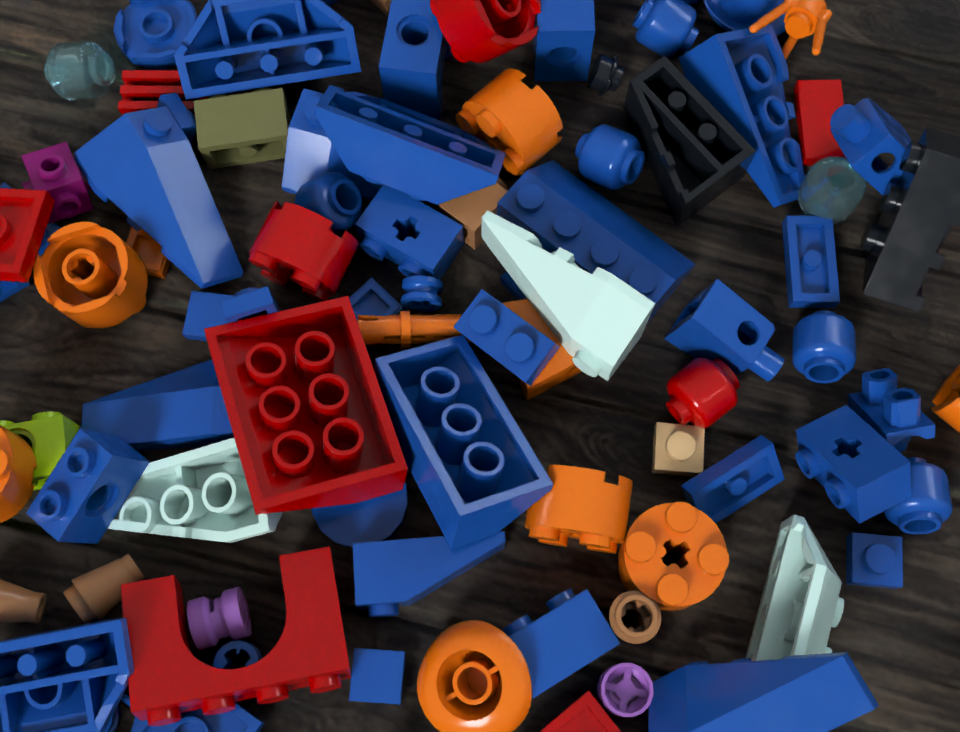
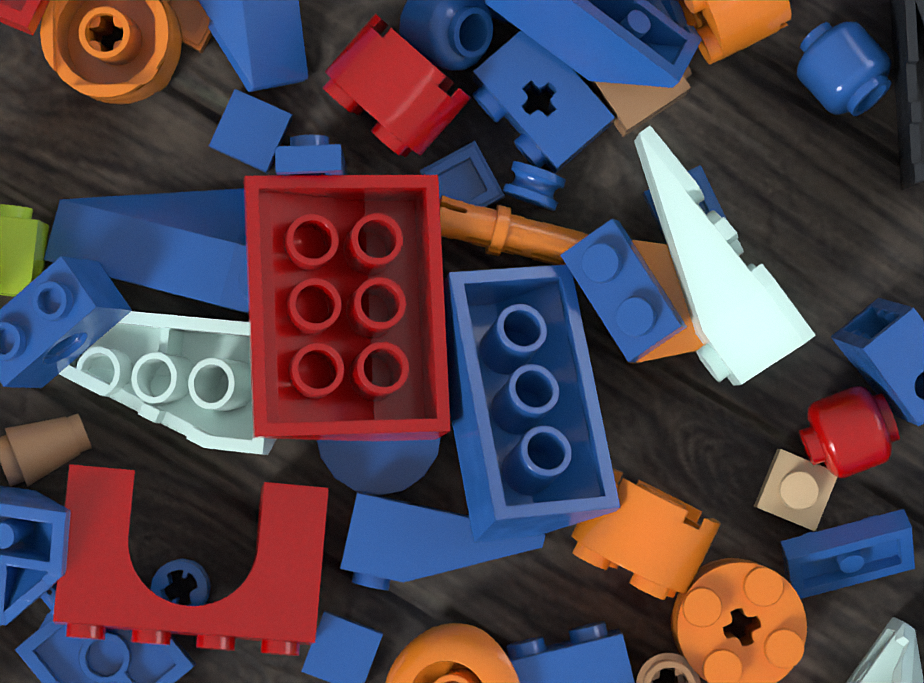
camera: 15 degrees right, 15 degrees up
medium lavender wheel [187,586,252,650] -> none
blue slope [497,160,695,325] -> none

